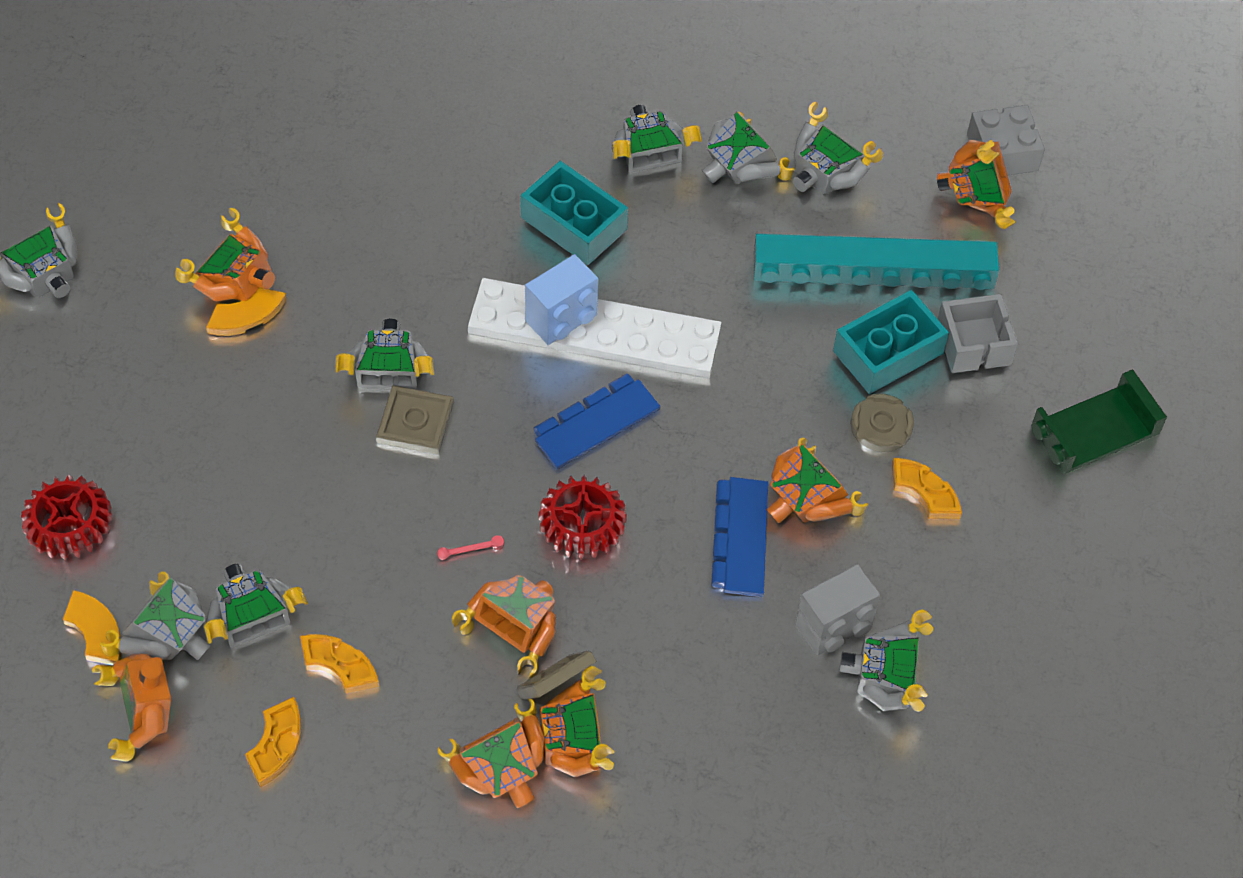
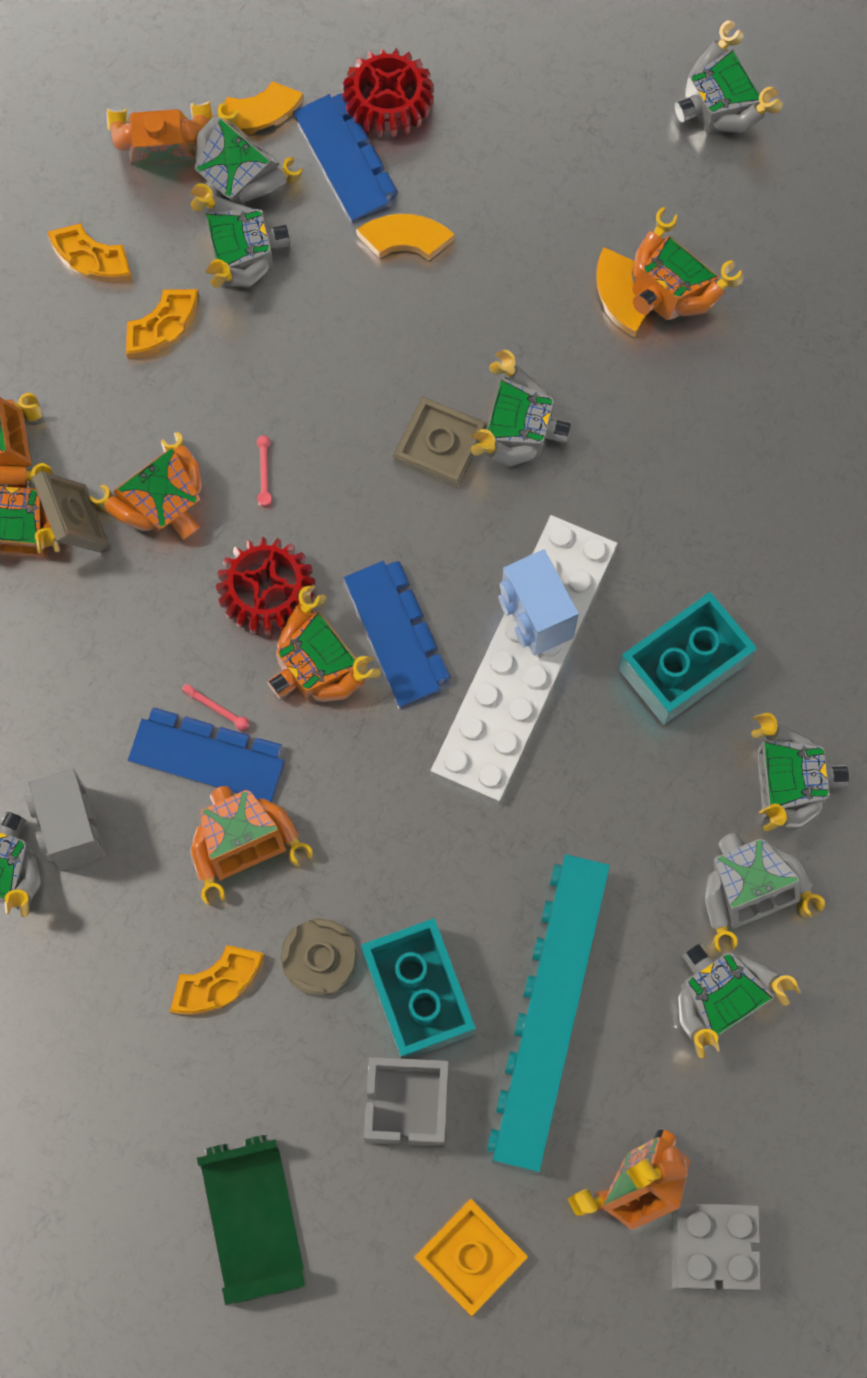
camera: 105 degrees right, 15 degrees up
none -> coral hinge [181,684,249,731]
none -> torso [267,585,381,702]
none -> blue windscreen [293,93,398,223]
none -> light orange tile [357,214,455,261]
none -> light orange tile [414,1199,528,1317]

